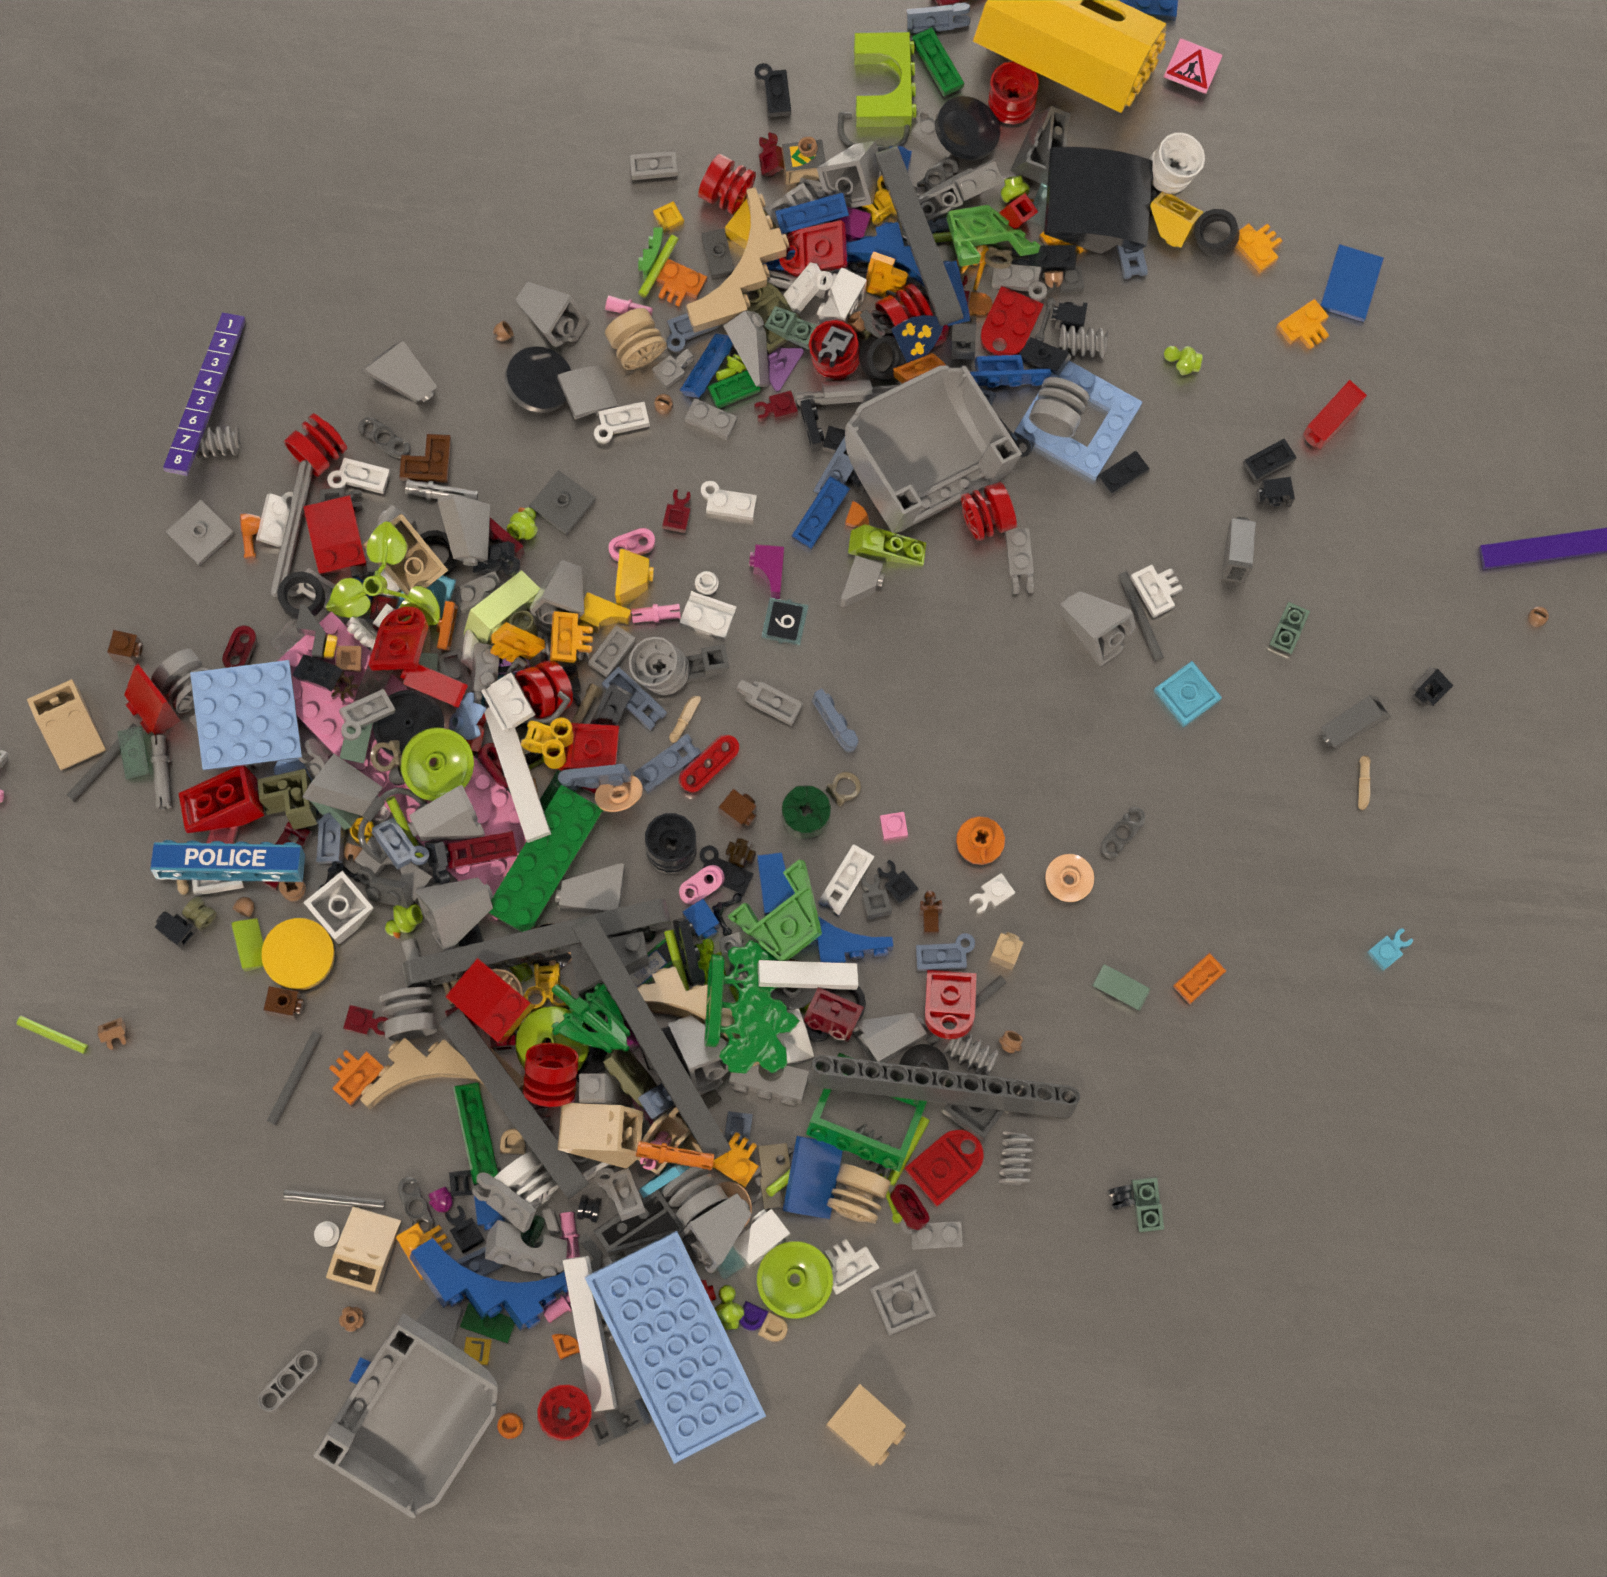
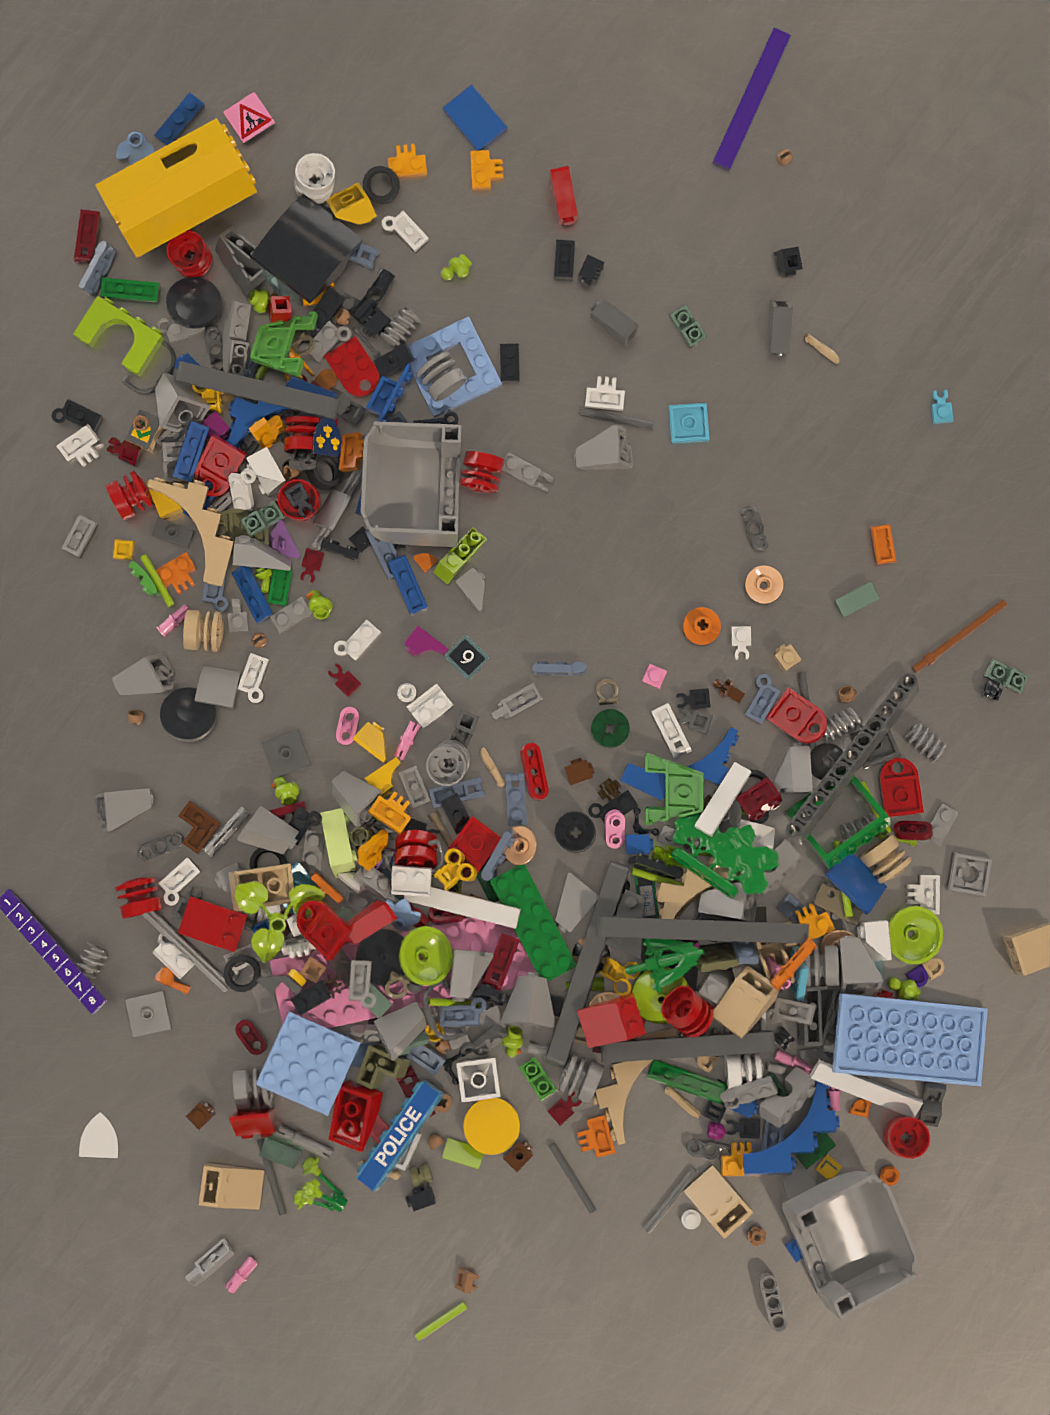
camera: 55 degrees left, 10 degrees up
none -> white hinge [57,424,99,467]
none -> white sticker [79,1112,118,1158]
none -> plant [293,1157,347,1213]
none -> lime animal [306,589,333,619]
none -> black piece [350,269,395,324]
none -> white hinge [382,211,429,252]
none -> bright green slope [519,1057,558,1101]
none -> tan piece [665,1086,701,1118]
none -> dark orange bar [912,600,1007,673]

